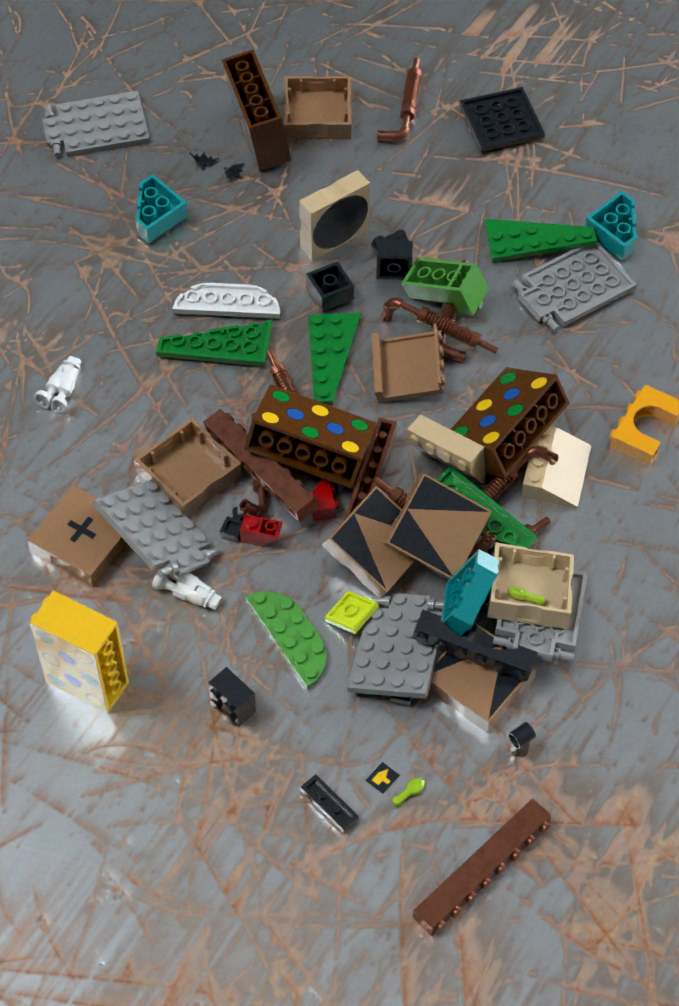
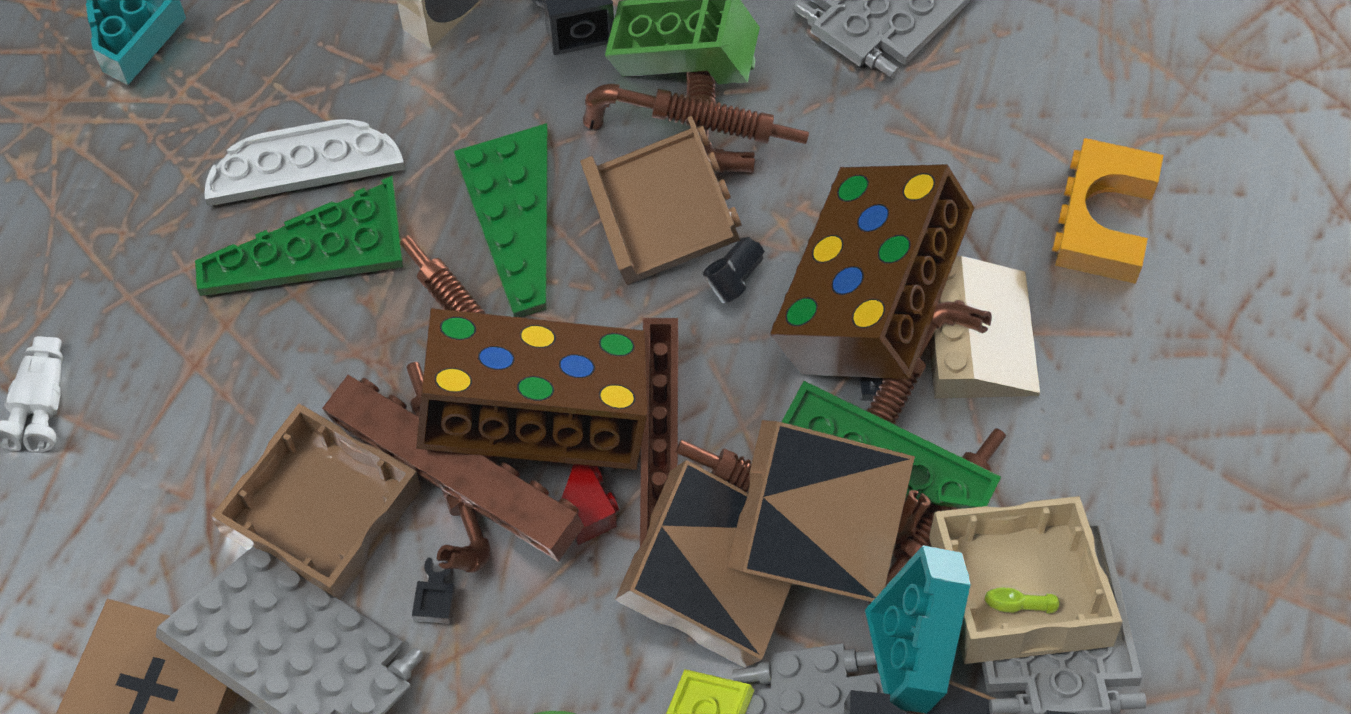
camera: 15 degrees left, 5 degrees up
red slope [240,514,283,546] -> none
black brick [306,261,354,312] -> none
tan slope [407,414,486,484] -> none
none -> black piece [703,237,765,303]

